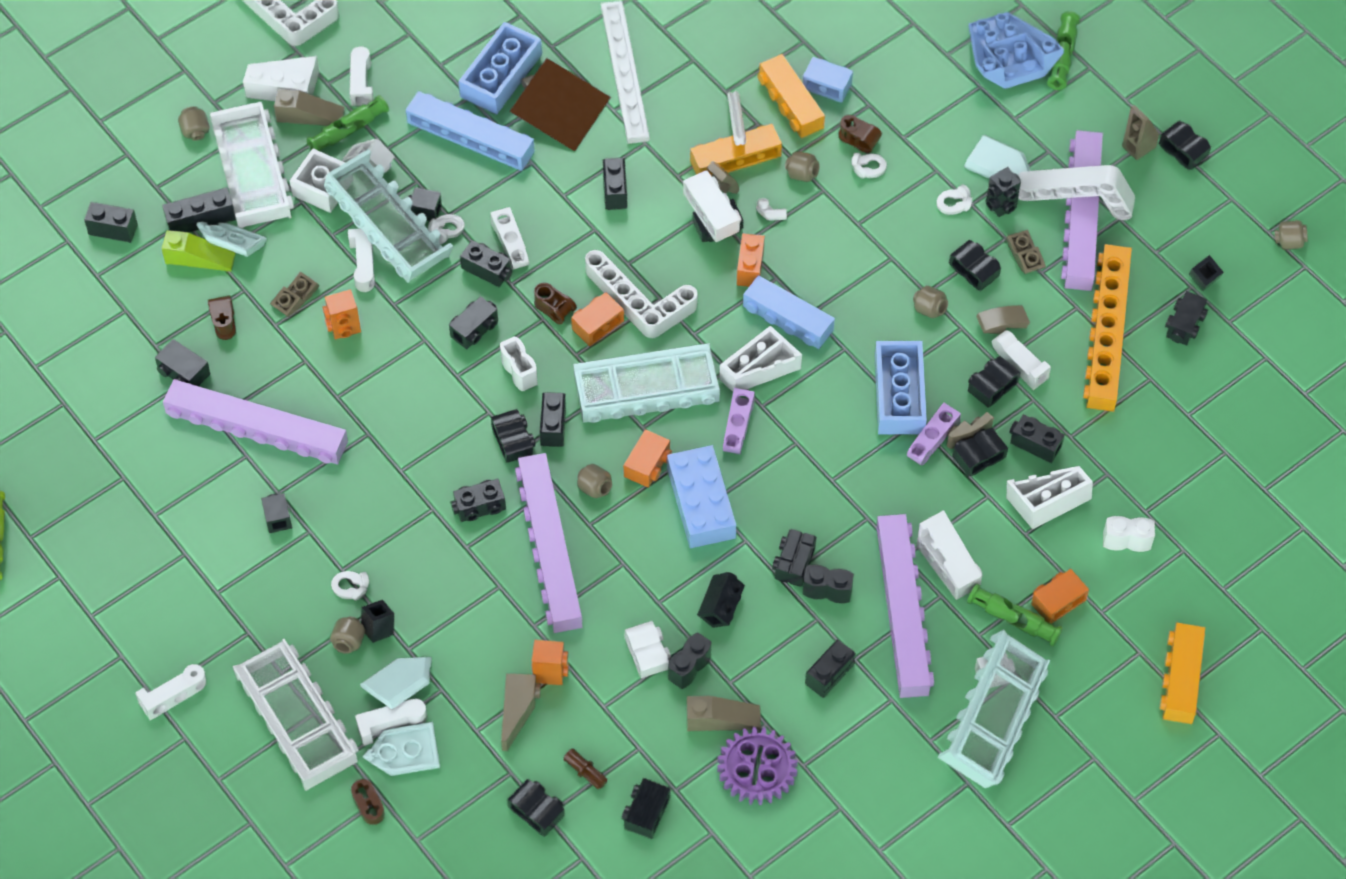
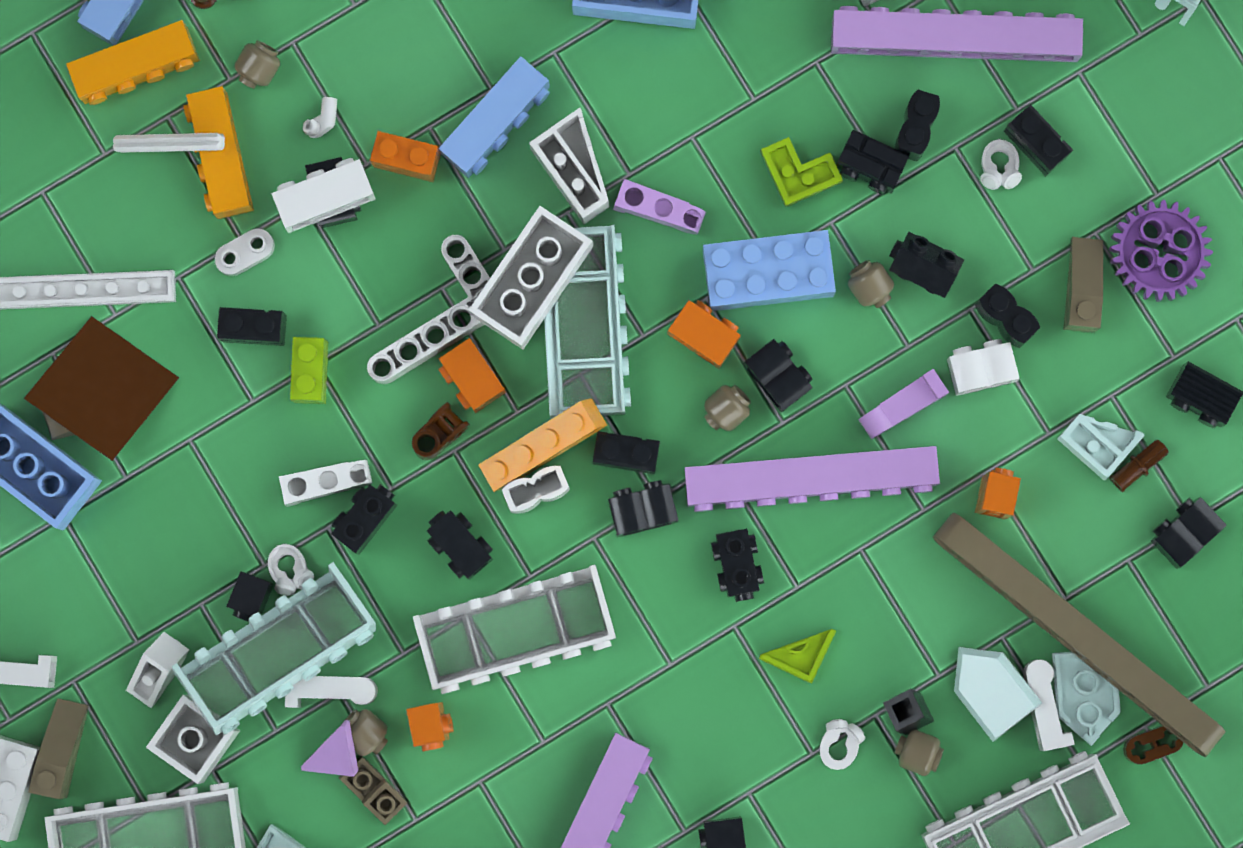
camera: 75 degrees left, 25 degrees up
bright green piece [306,95,389,151] -> none
light blue brick [406,91,534,171] -> none
dark tan slope [501,674,541,751] -> none
dark tan slope [707,161,739,194] -> none
none -> white plate [215,229,275,276]
none -> lime brick [290,337,328,404]
none -> lavender tile [301,720,359,777]
none -> dark tan head [343,709,388,756]
none -> clear window [413,565,616,694]
none -> white brick [469,206,593,350]
none -> light orange brick [478,398,607,492]
none -> black brick [743,339,813,413]
none -> lime tile [759,629,836,684]
none -> lime plate [760,137,843,207]
none -> dark tan head [848,260,894,308]
none -> lavender leg [858,369,949,439]
none -> dark tan beam [933,513,1226,757]
none -> white piece [980,139,1022,190]
none -> light aqua wing [1057,414,1145,481]

